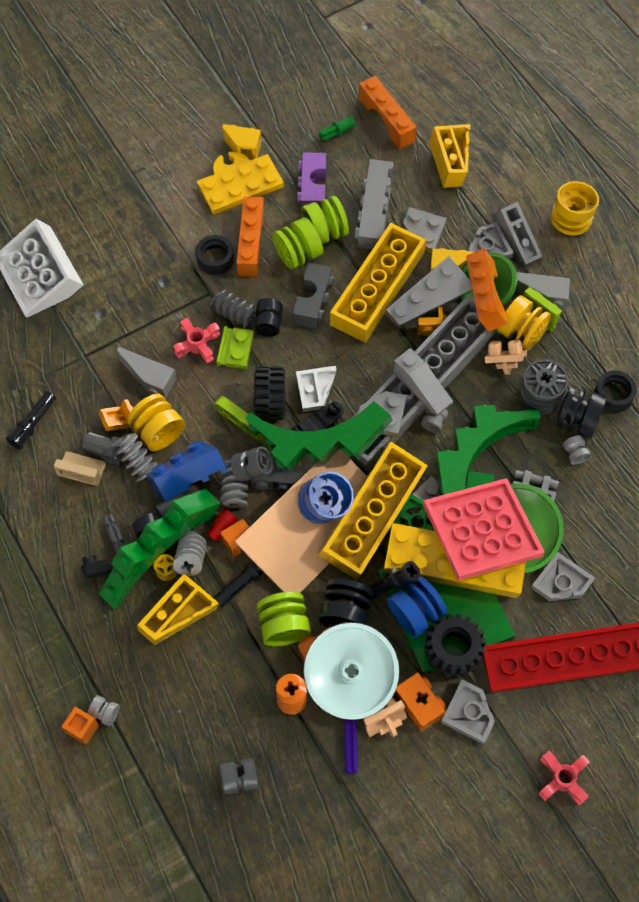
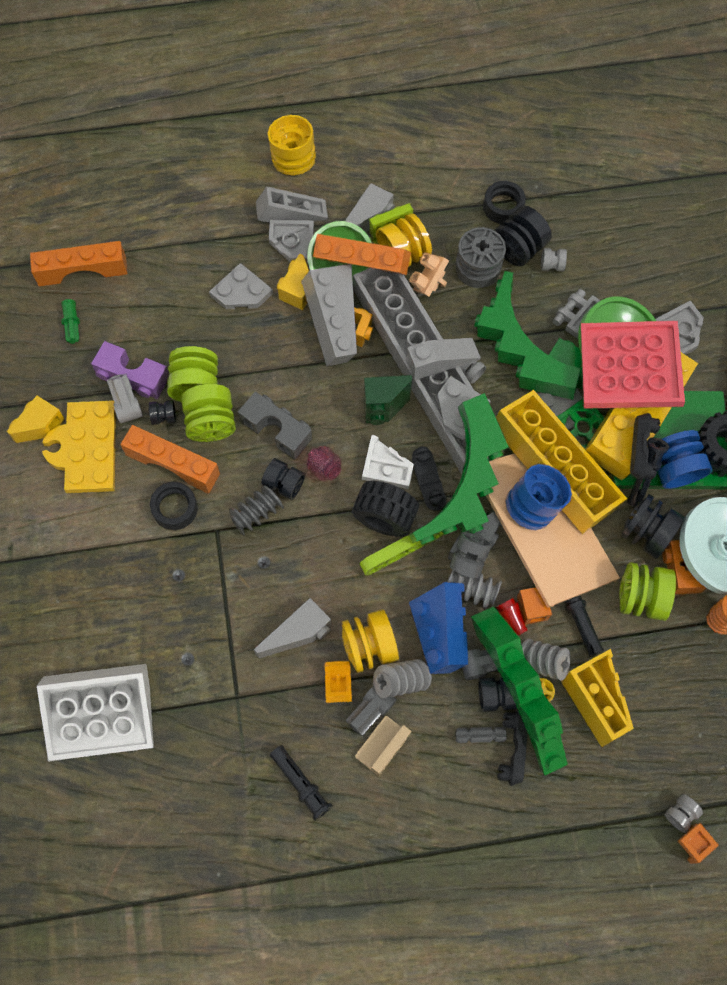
camera: 70 degrees left, 5 degrees up
coral pin [173,318,221,364] -> none
lime plate [217,326,254,370] -> none
yellow brick [330,223,426,343] -> none
light grey wedge [355,159,394,249] -> none
yellow wedge [429,124,470,188] -> none
none -> light grey piece [107,374,143,424]
none -> black wheel [149,400,176,425]
none -> clear pink head [306,446,342,481]
none -> dark green slope [364,375,412,425]
none -> black piece [630,413,661,481]

